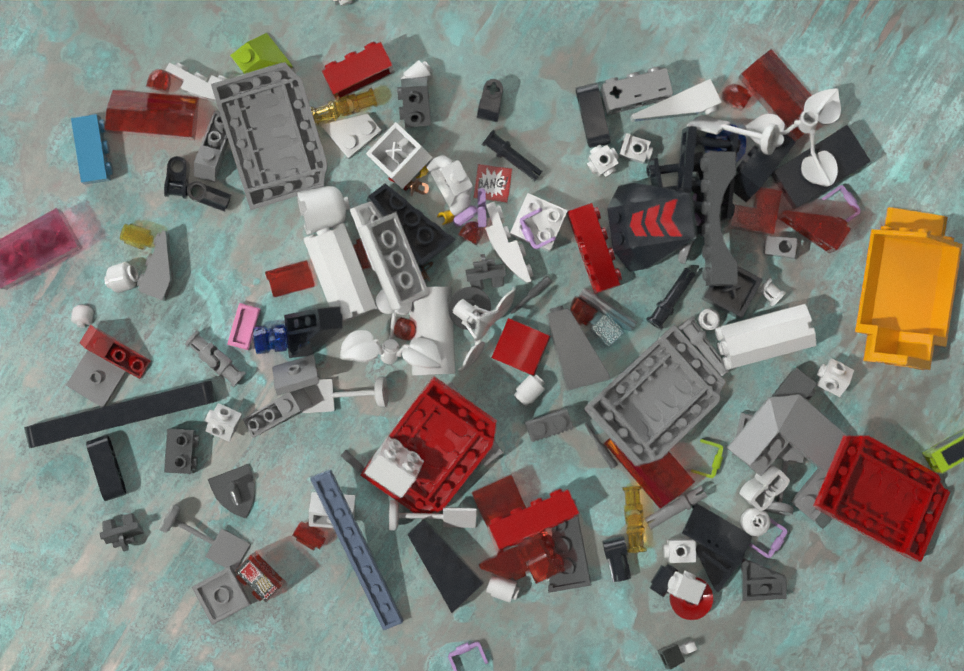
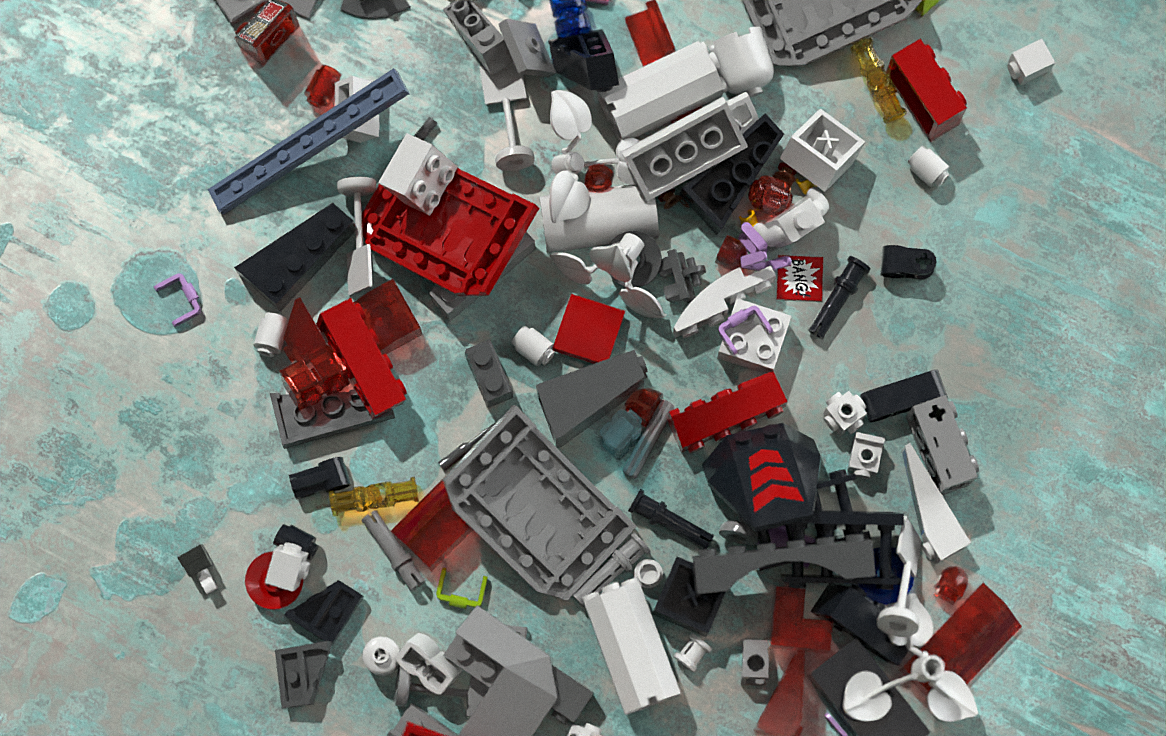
camera: 85 degrees right, 10 degrees down
white wing [322,114,382,159] -> none
dark grey brick [397,77,431,128] -> none
dark grey piece [510,275,552,314] -> none
white brick [663,539,696,563] -> none
black door [681,503,752,566] -> none
lavender piece [749,518,787,558] -> none
none -> clear red head [748,175,793,216]

